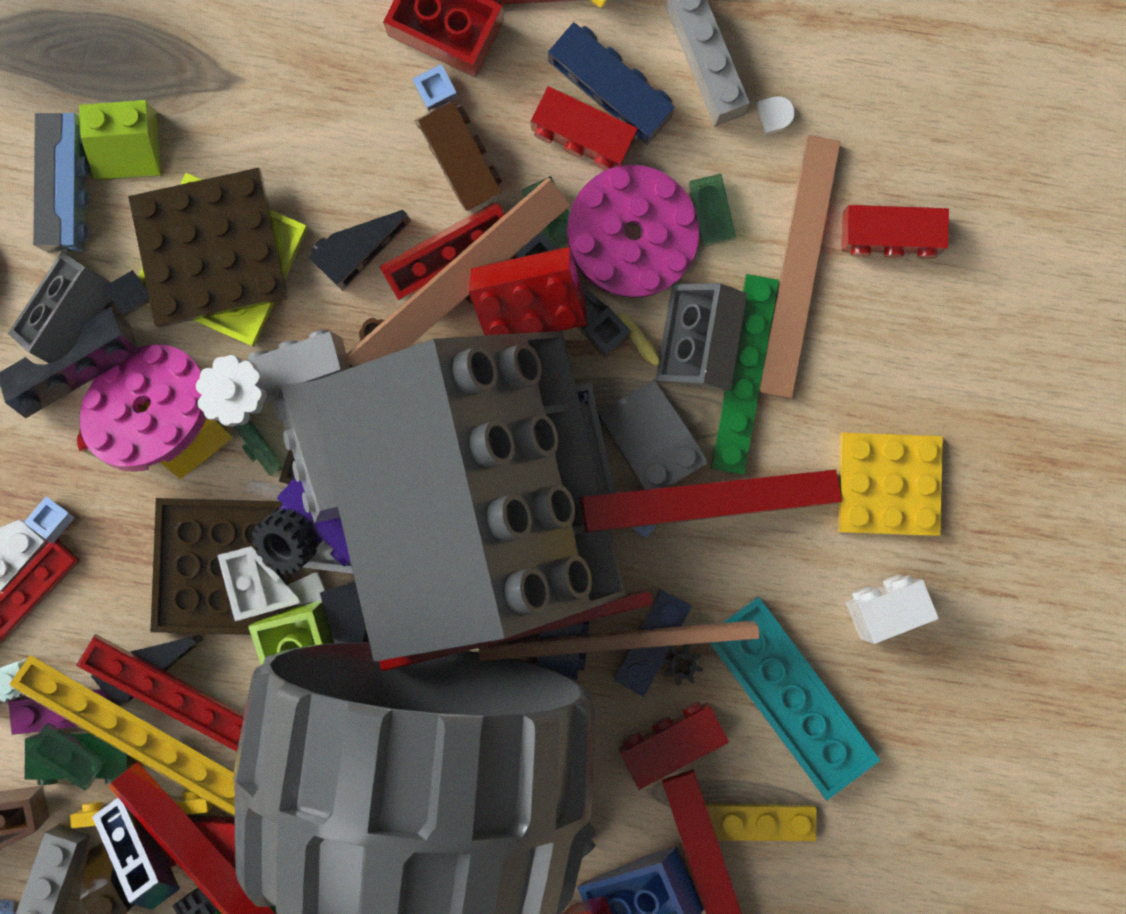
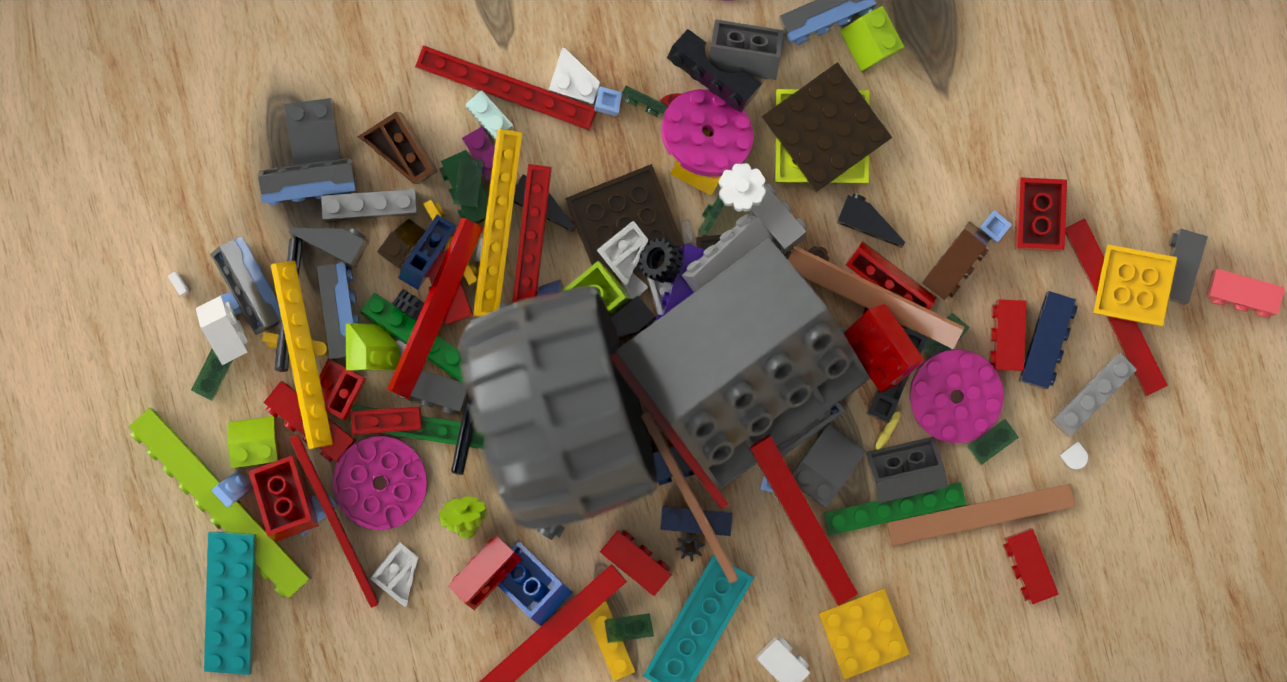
camera: 65 degrees right, 0 degrees up
black tile [104,270,150,317] -> none
none -> clear green plate [604,613,654,643]
none -> clear green plate [622,85,668,117]

